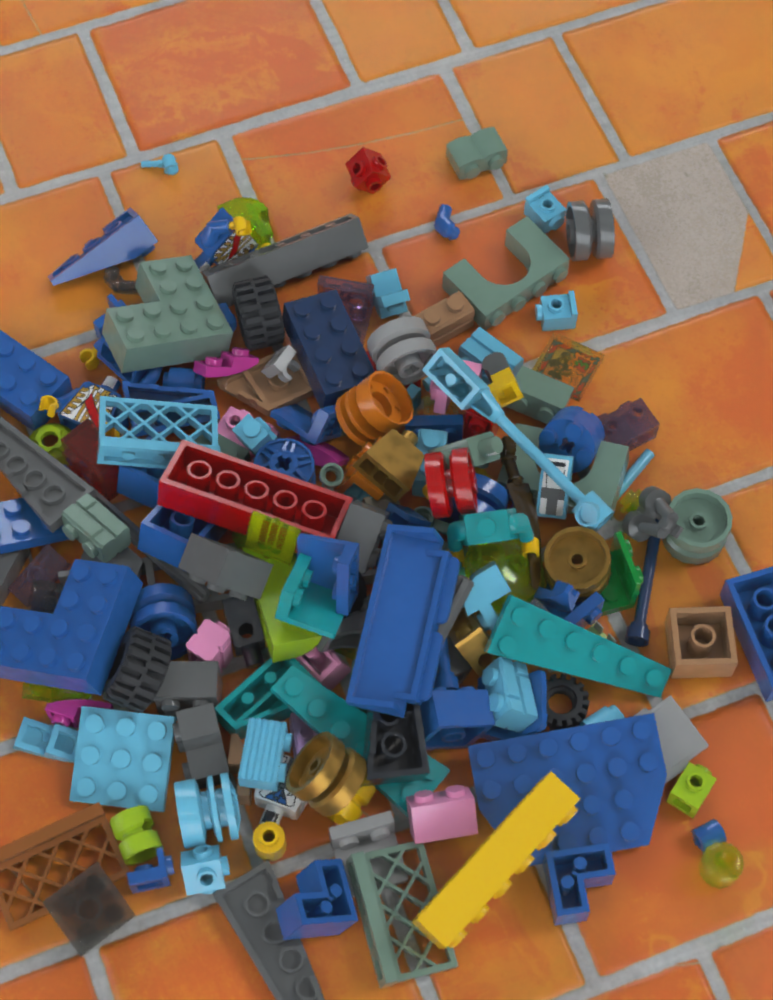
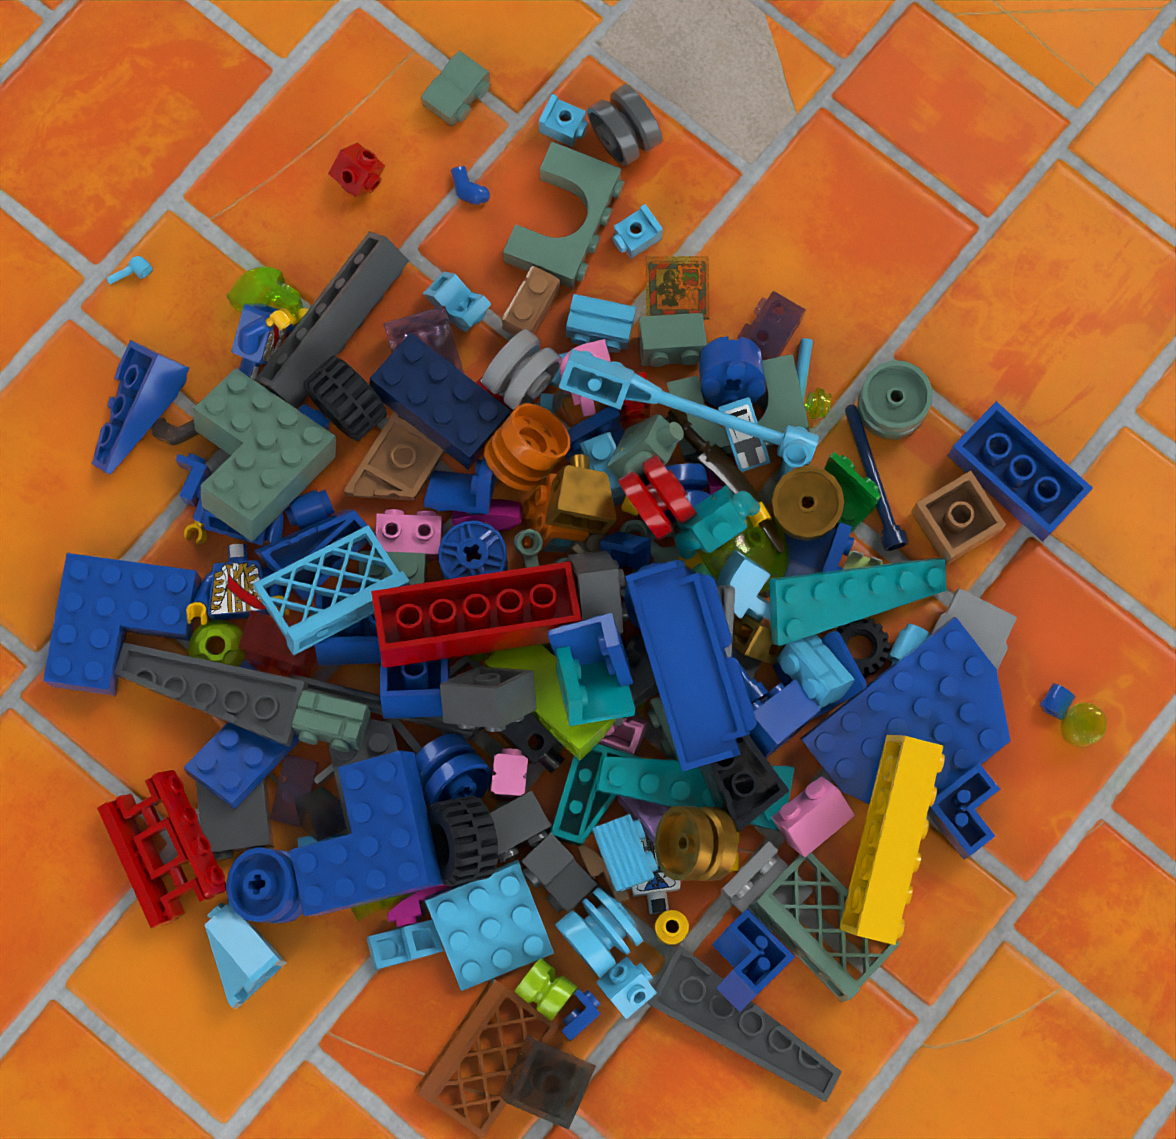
camera: 30 degrees left, 15 degrees up
dark pink slope [193,347,259,377] -> none
medium azure brick [232,413,278,456] -> none
clear neon green piece [243,510,301,566] -> none
light grey tile [261,345,301,383] -> none
yellow leg [482,352,524,408] -> none
blue slope [534,580,580,612] -> none
dark grey piece [622,486,683,542] -> none
lime brick [666,762,717,818] -> none

